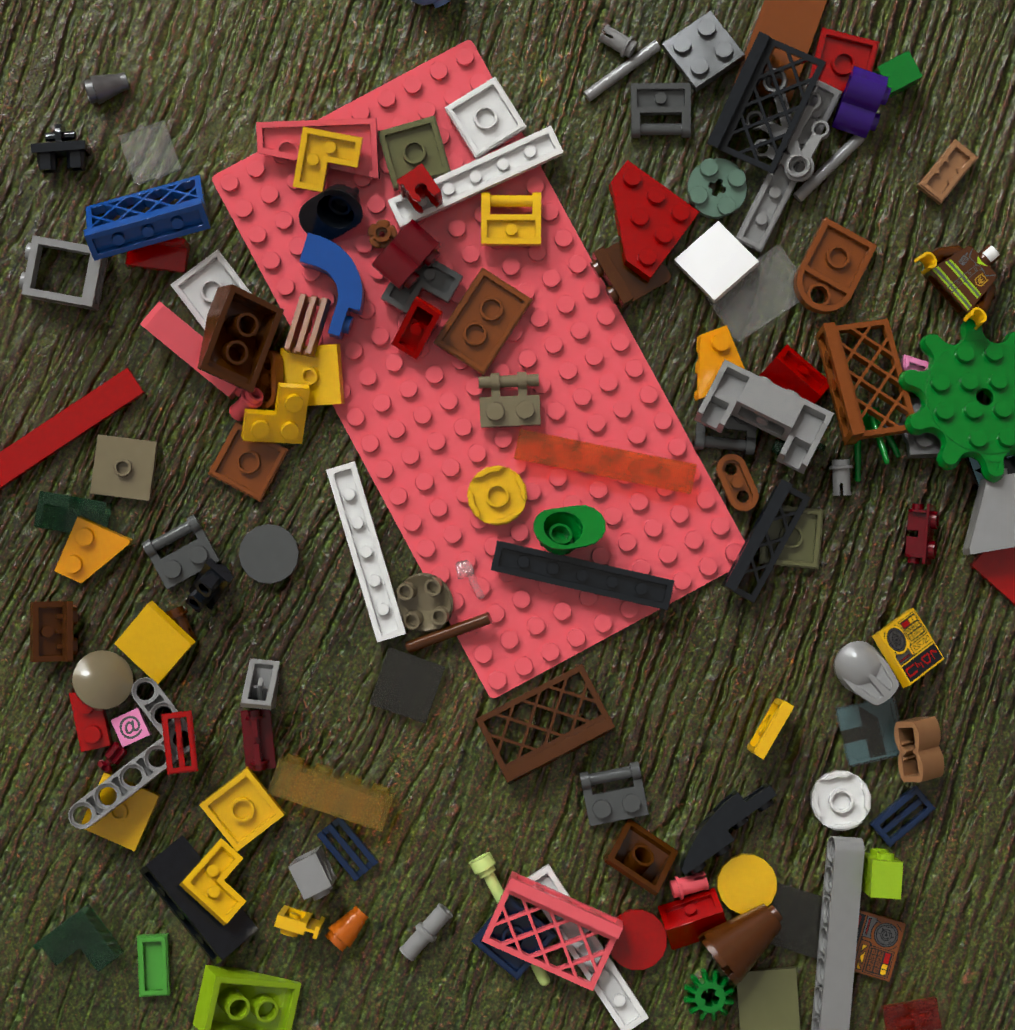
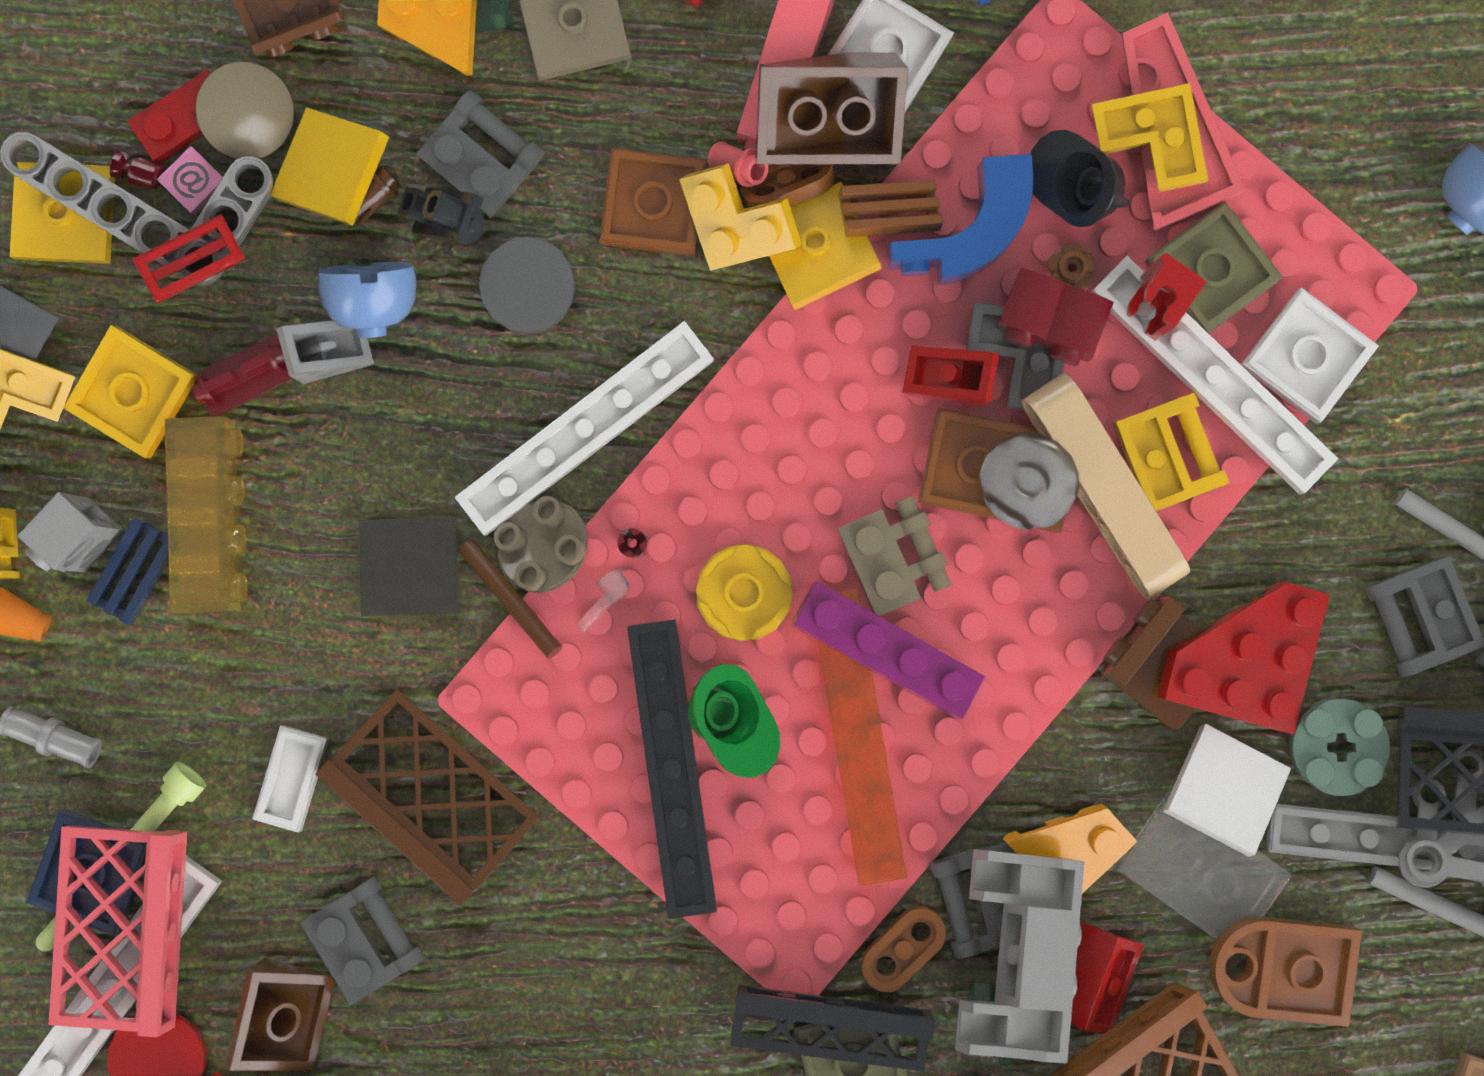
camera: 70 degrees right, 0 degrees up
none -> white tile [252,725,329,833]
none -> medium blue cylinder [317,262,417,338]
none -> dark red piece [617,528,648,559]
none -> magenta plate [791,581,985,719]
none -> clear smoke tile [980,432,1079,530]
none -> tan beam [1022,372,1190,600]

